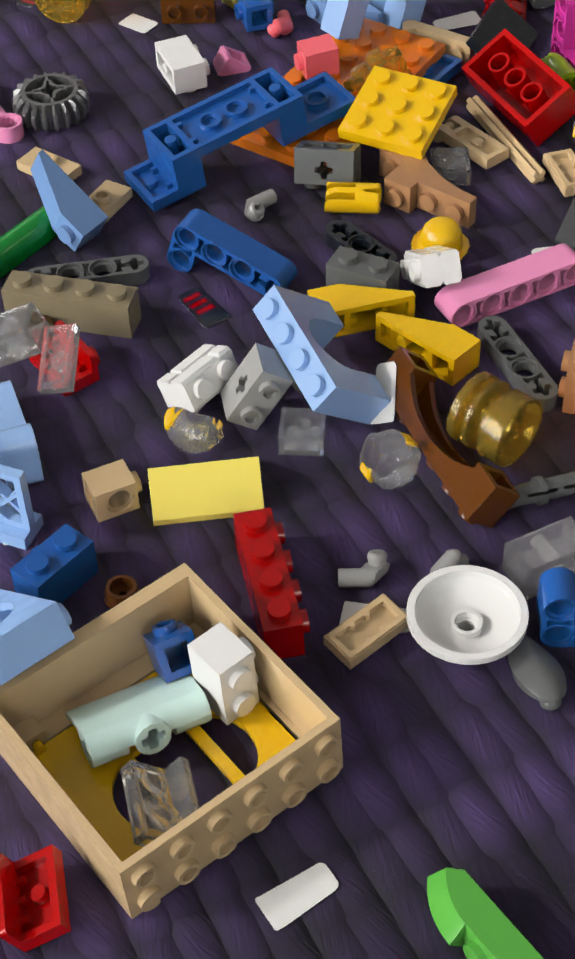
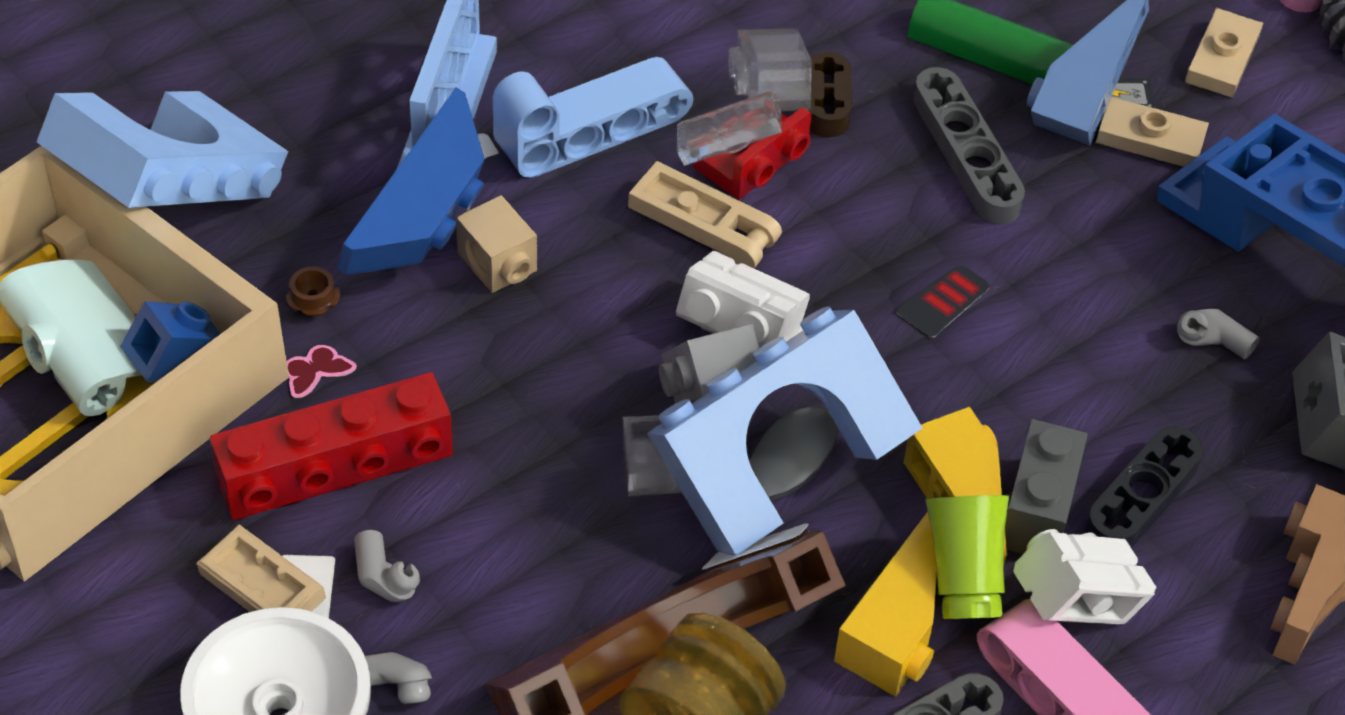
camera: 75 degrees right, 5 degrees up
dark tan brick [1,270,142,339] -> none
blue brick [10,524,99,603] -> none
light yellow slope [147,456,264,526] -> none
clear hair [163,406,224,454] -> none
blue beam [167,209,297,296] -> none
white brick [187,622,260,725] -> none
yellow arm [324,182,382,214] -> none
clear hair [360,429,421,490] -> none
yellow hat [411,216,470,260] -> none
none -> blue wedge [337,87,484,275]
none -> tan plate [628,161,782,268]
none -> lime plant [925,495,1009,619]

